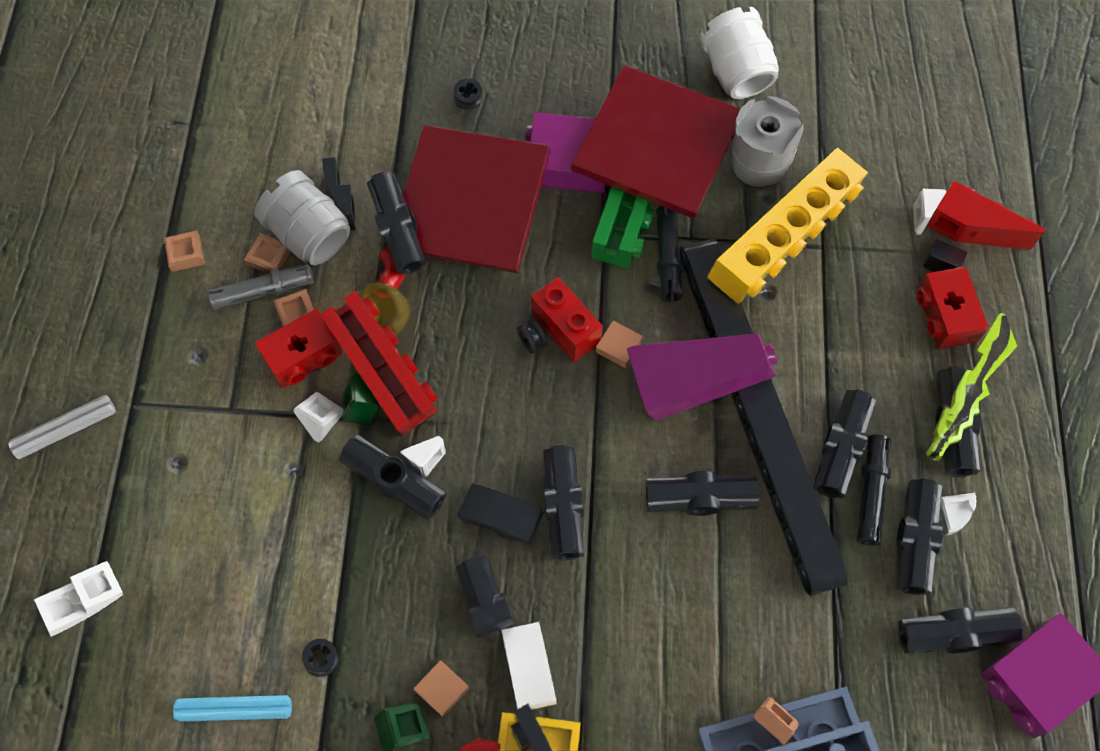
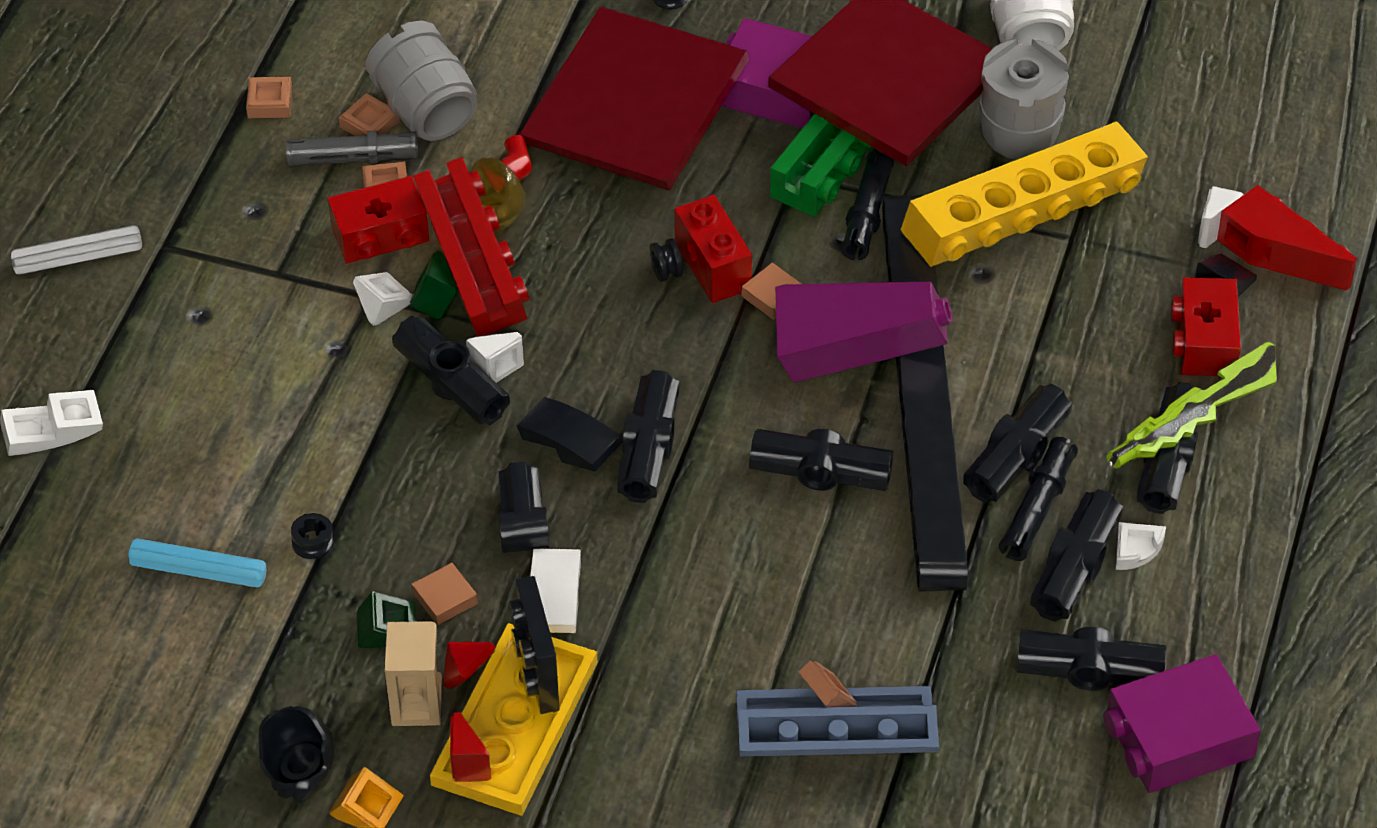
camera: 15 degrees right, 15 degrees down
black slope [322,157,356,231] -> none
black piece [367,172,427,274] -> none

